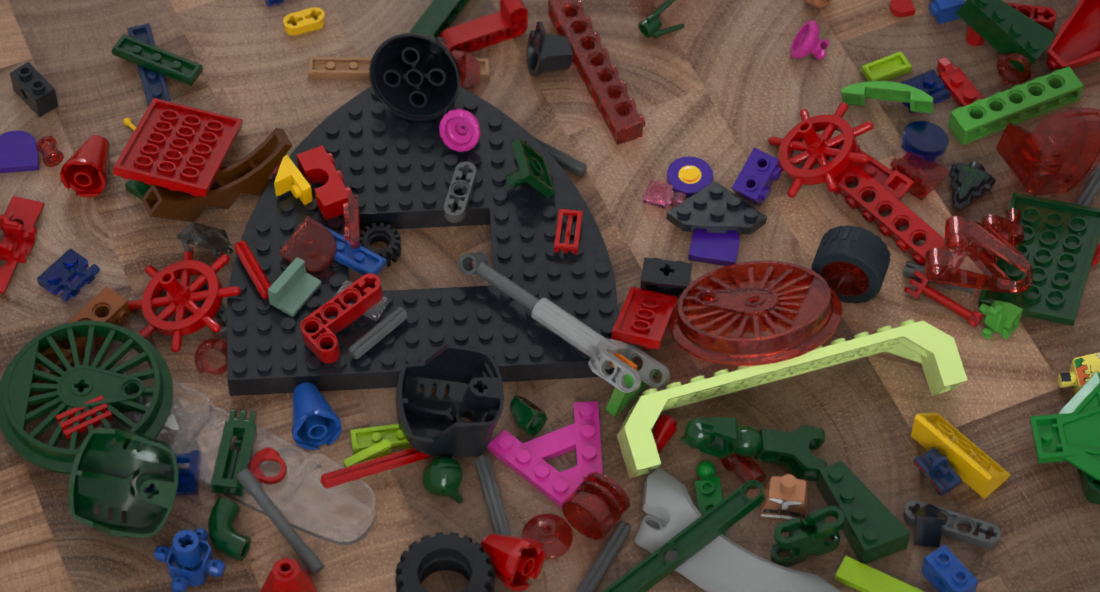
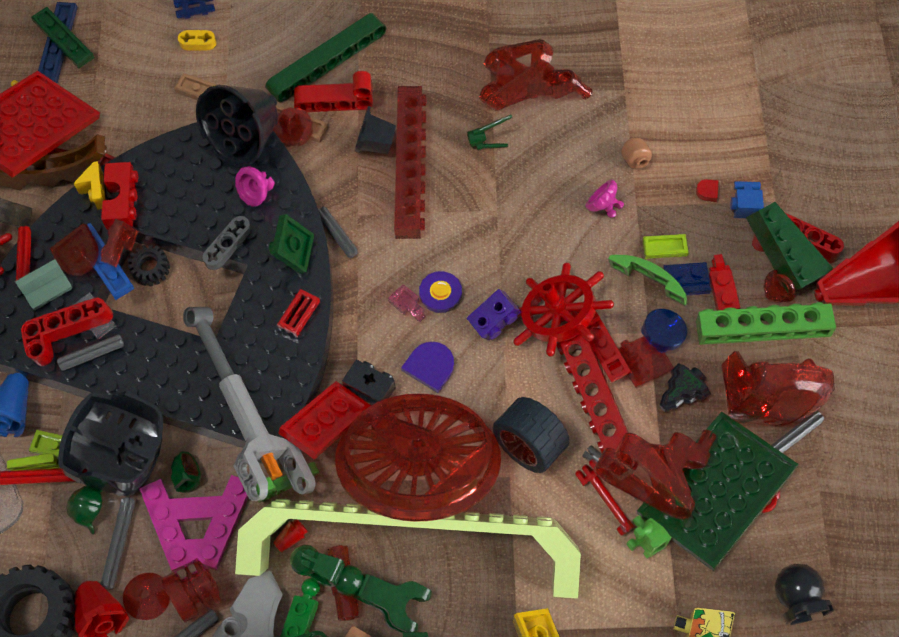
camera: 25 degrees right, 10 degrees up
black plate [666,181,767,234] -> none

